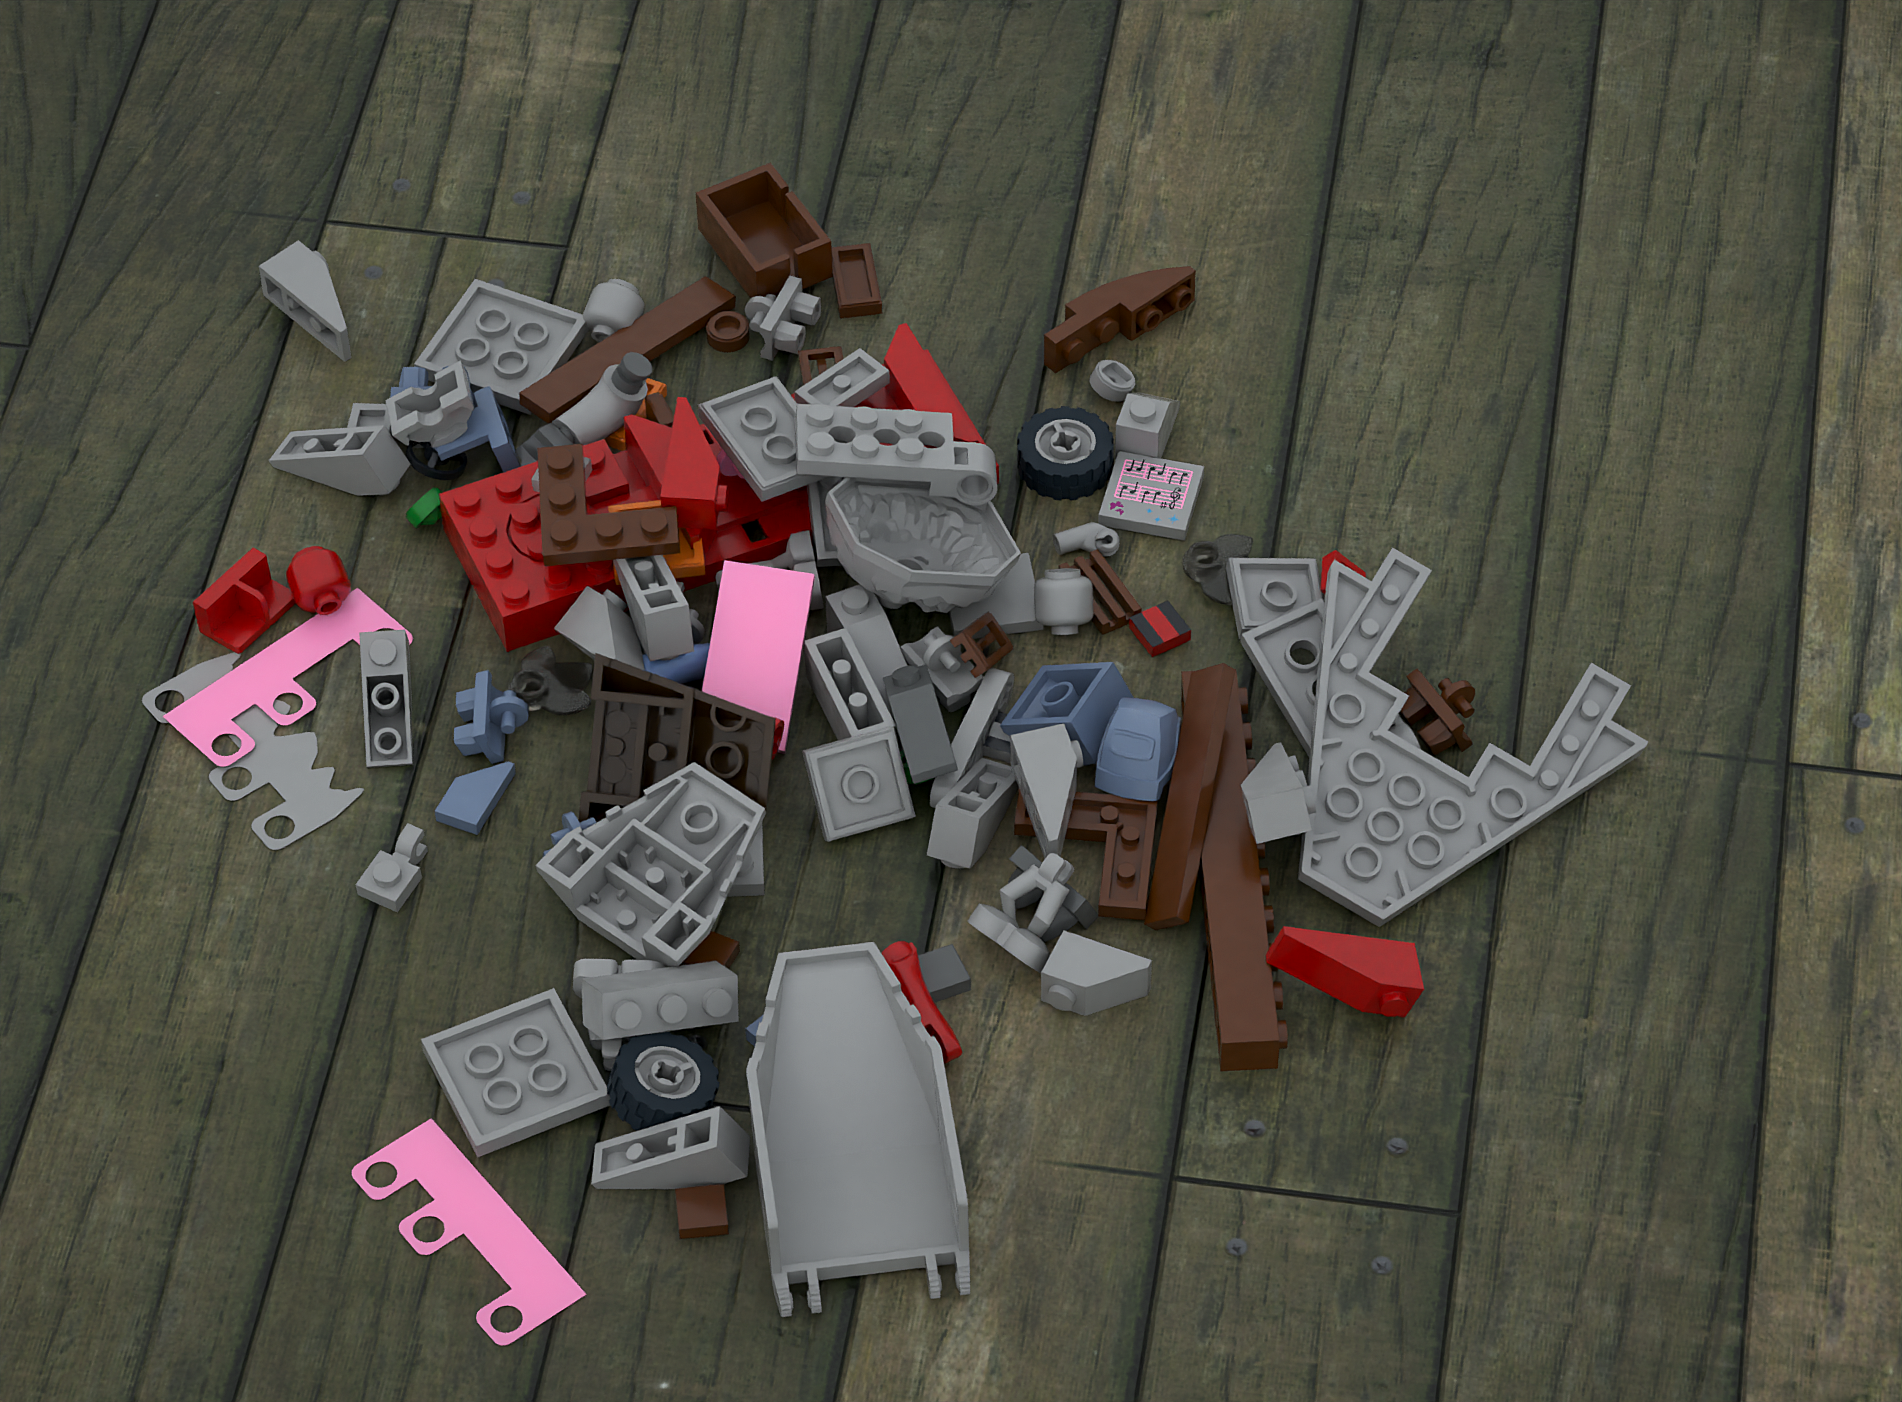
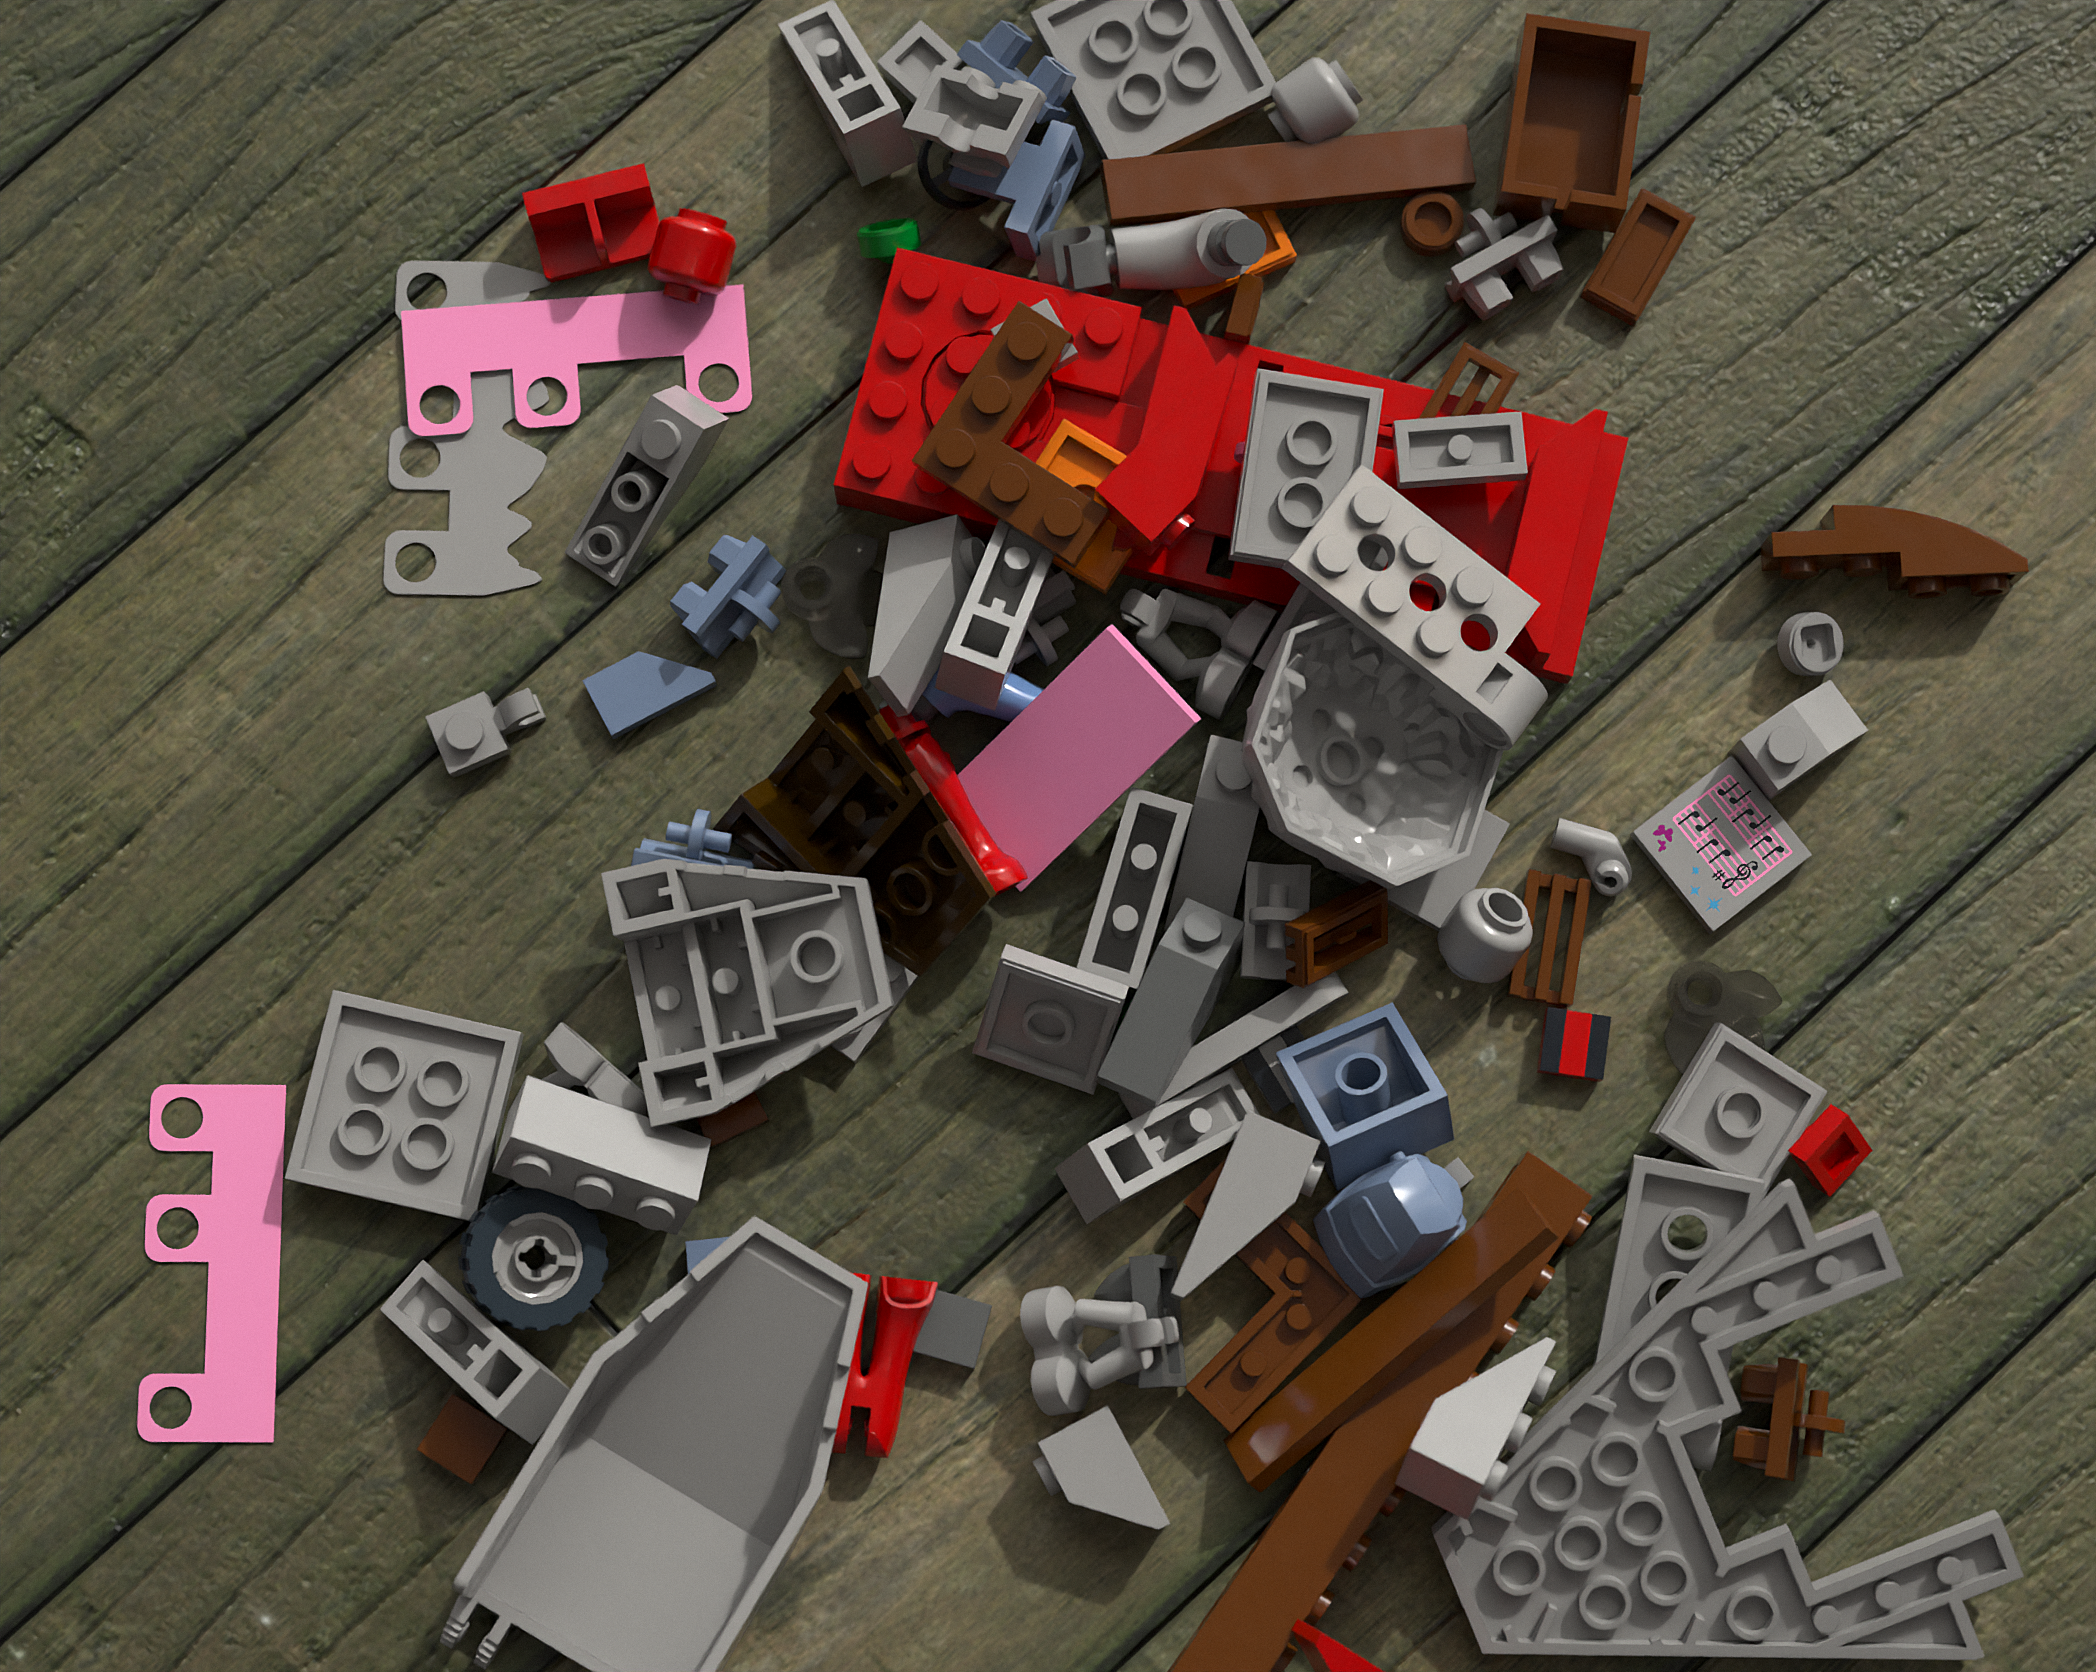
camera: 35 degrees right, 30 degrees up
black wheel [1017,406,1114,501] -> none

